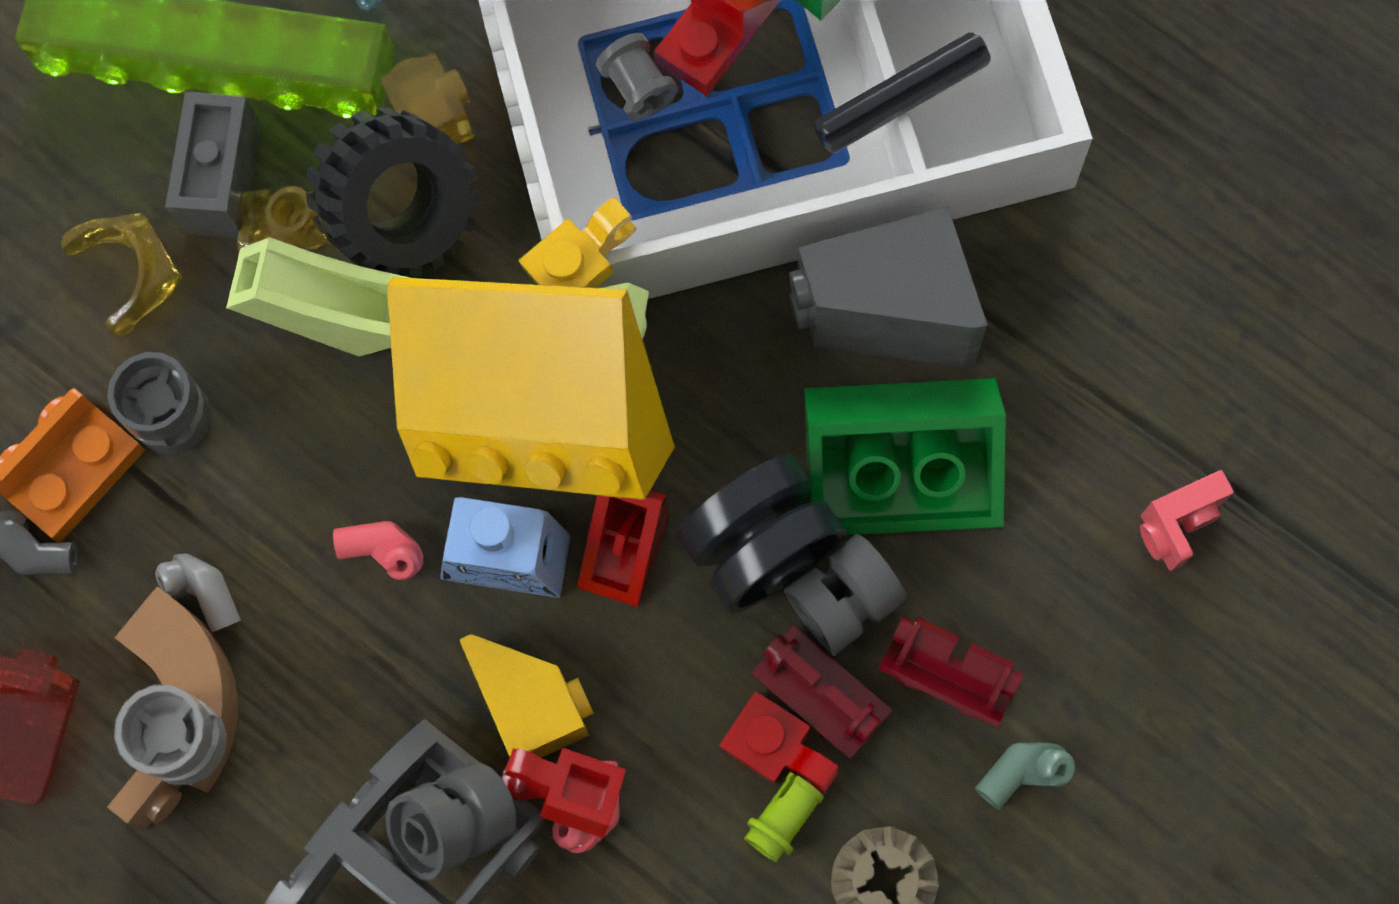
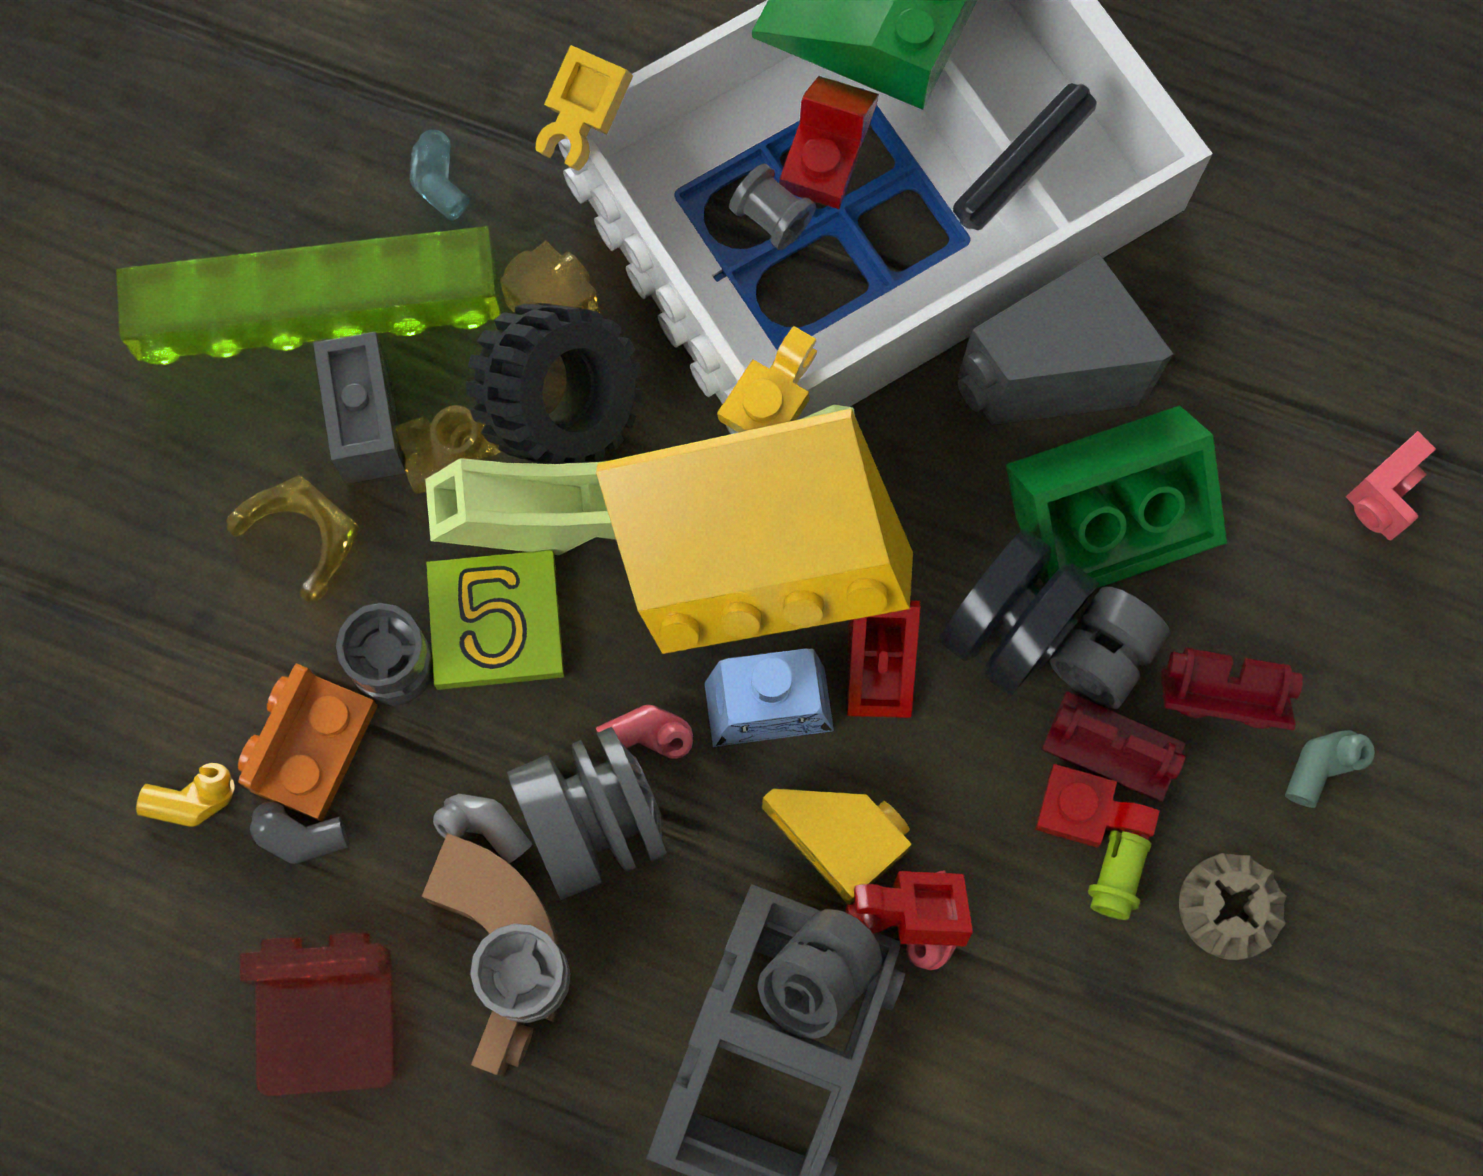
camera: 25 degrees left, 0 degrees up
none -> lime tile [426,550,564,690]
none -> dark grey wheel [507,727,667,901]

